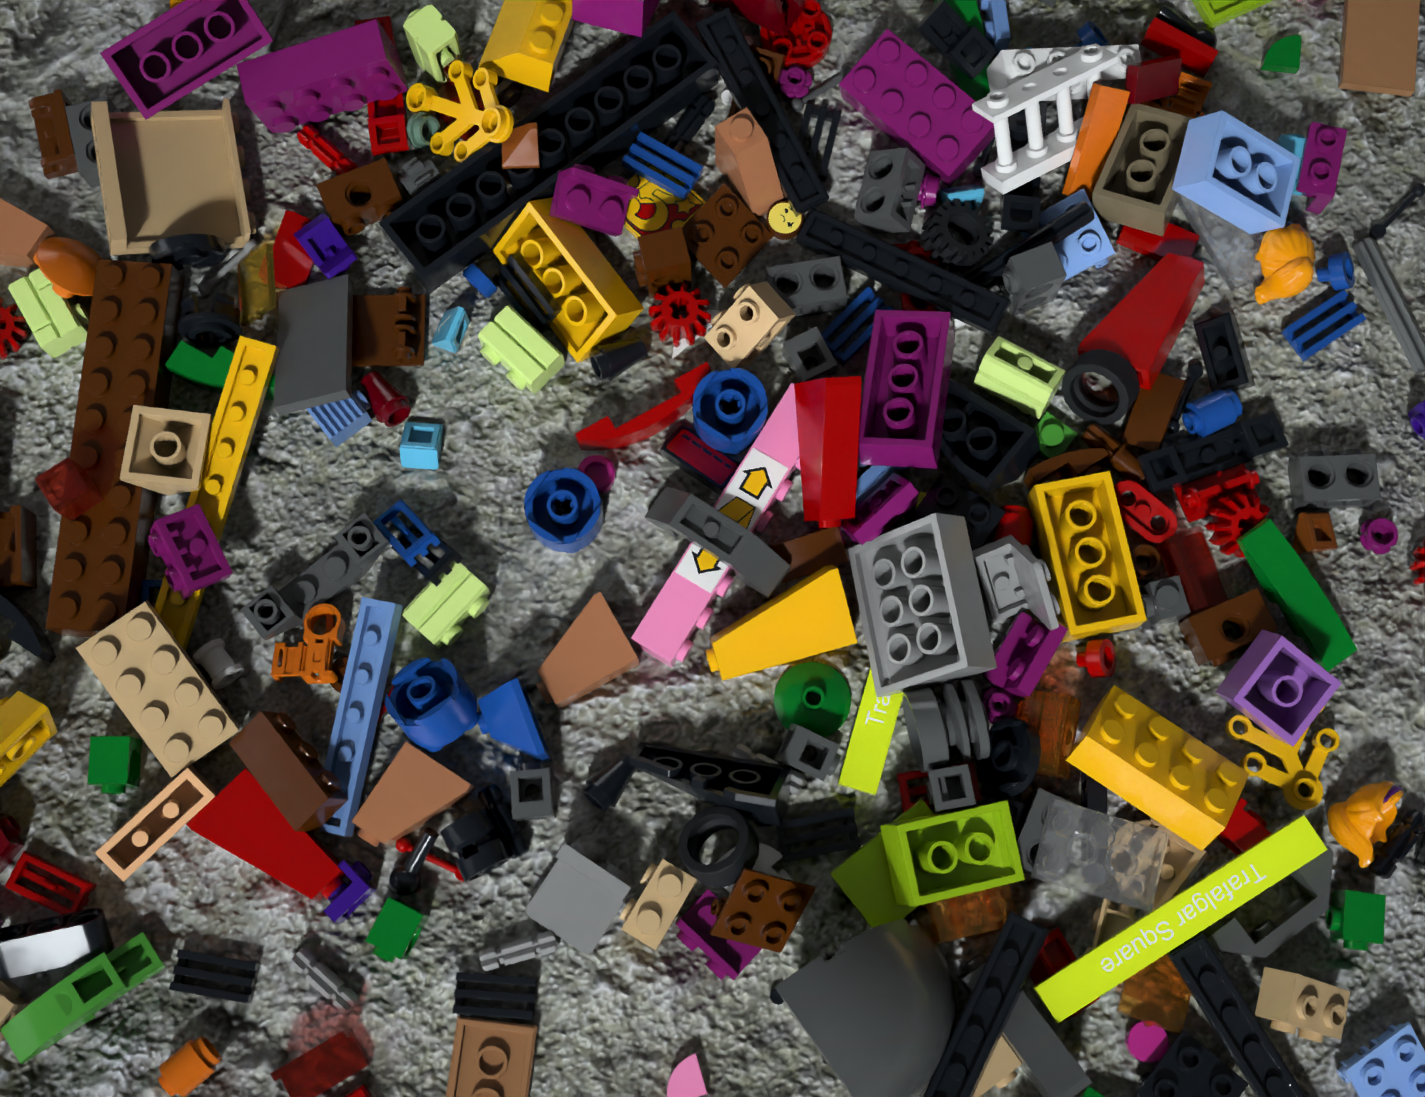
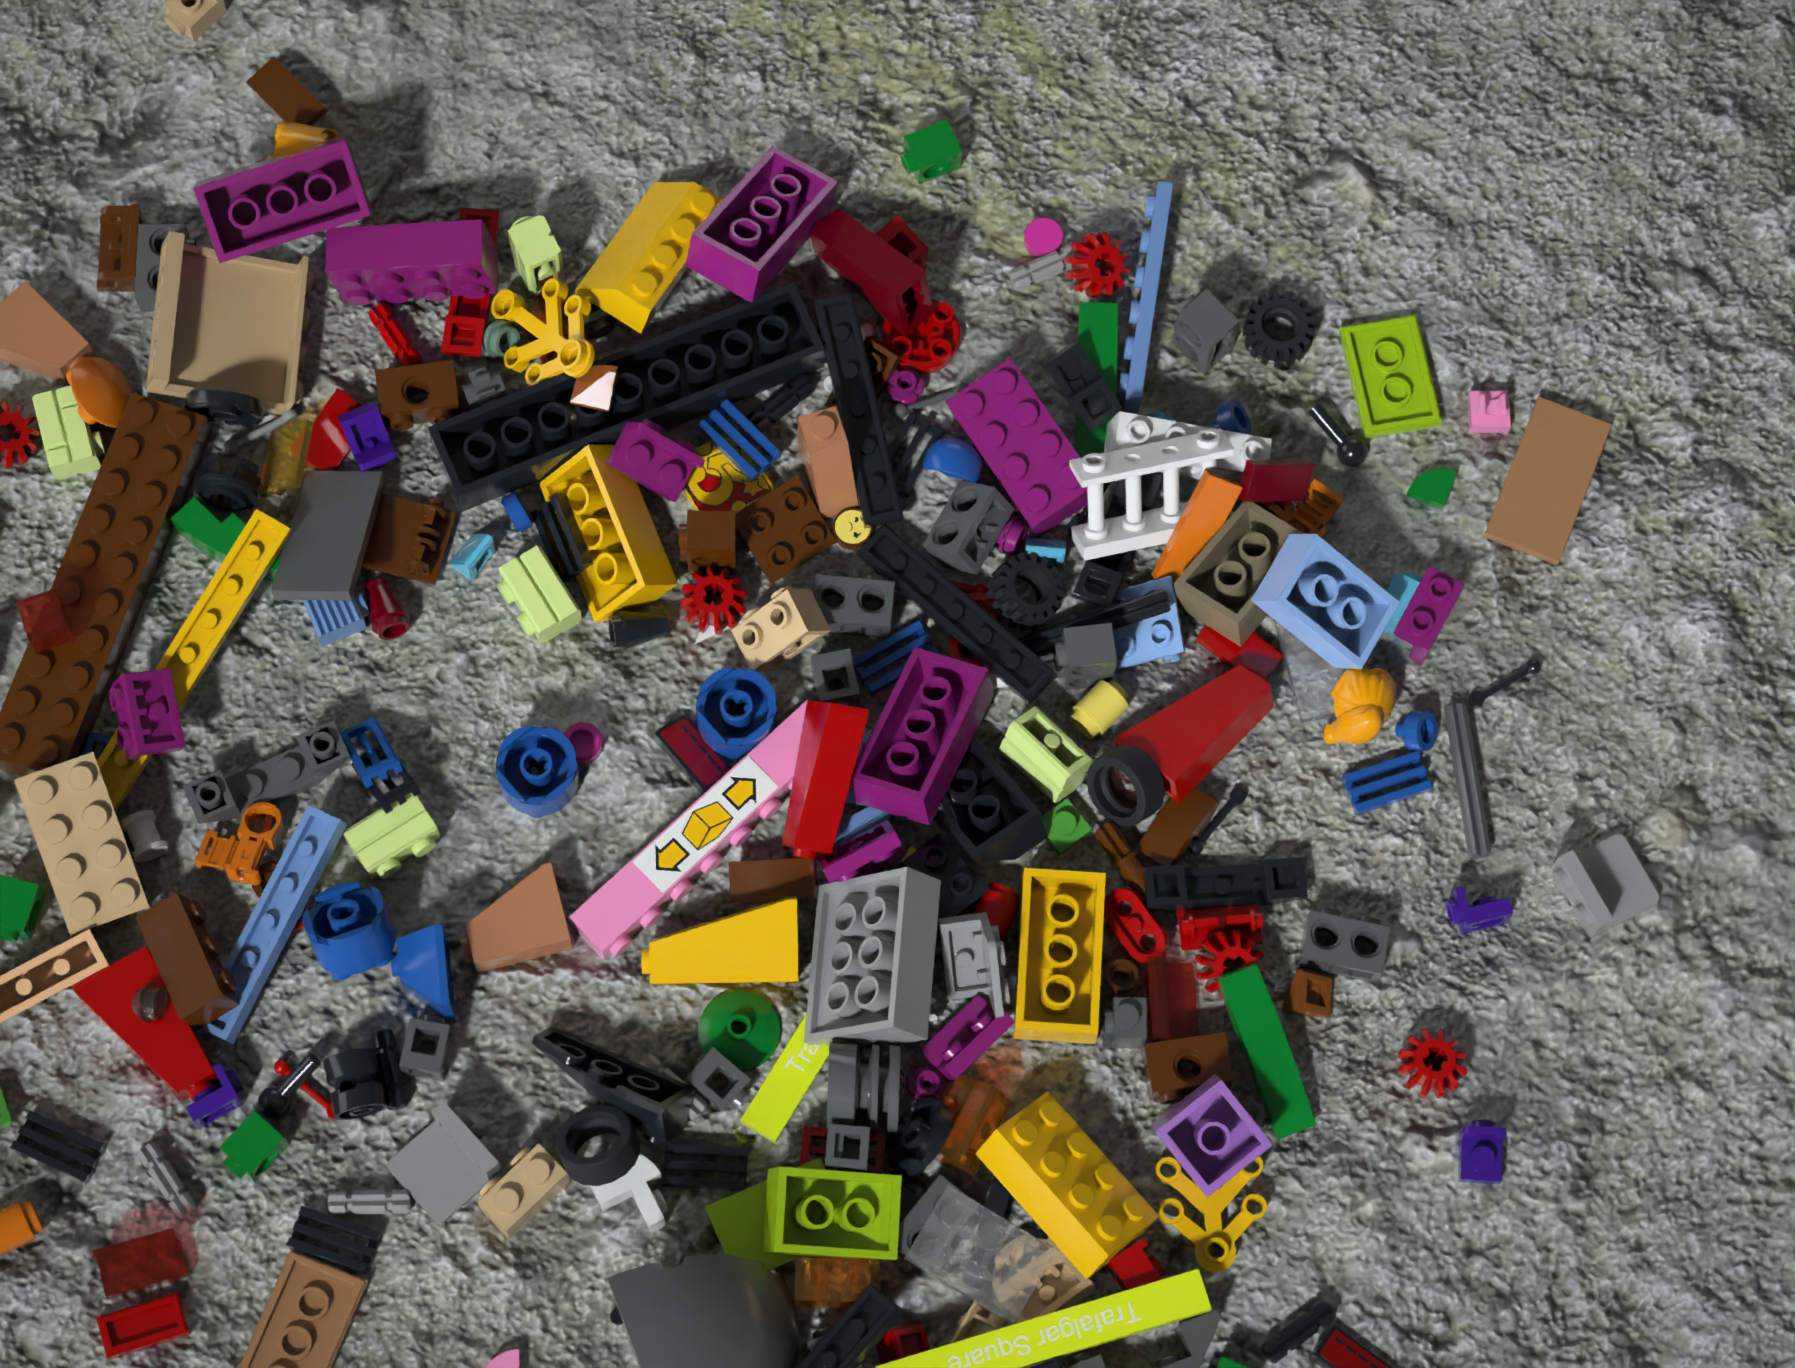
camera: 10 degrees right, 5 degrees down
tan slope [119,405,212,496] -> none
nougat slope [351,742,476,847] -> none
medium azure slope [399,422,443,470] -> none
red slope [575,362,711,451] -> none
black cone [582,753,637,812] -> none
dark grey slope [644,486,791,598] -> none
magenta bracket [675,889,762,981] -> none
reddish brown hinge [710,867,815,953] -> none
reddish brown slope [1023,448,1109,491] -> none
red tile [1076,639,1116,678] -> none
red tile [1141,17,1219,78] -> none
blue brick [1182,389,1242,438] -> none
black slope [1194,312,1255,392] -> none
light orange hair [1326,780,1404,868] -> none
magenta plate [1360,517,1398,555] -> none
none -> clear smoke plate [132,982,168,1023]
none -> blue hair [923,437,983,483]
none -> light yellow brick [1069,680,1129,739]

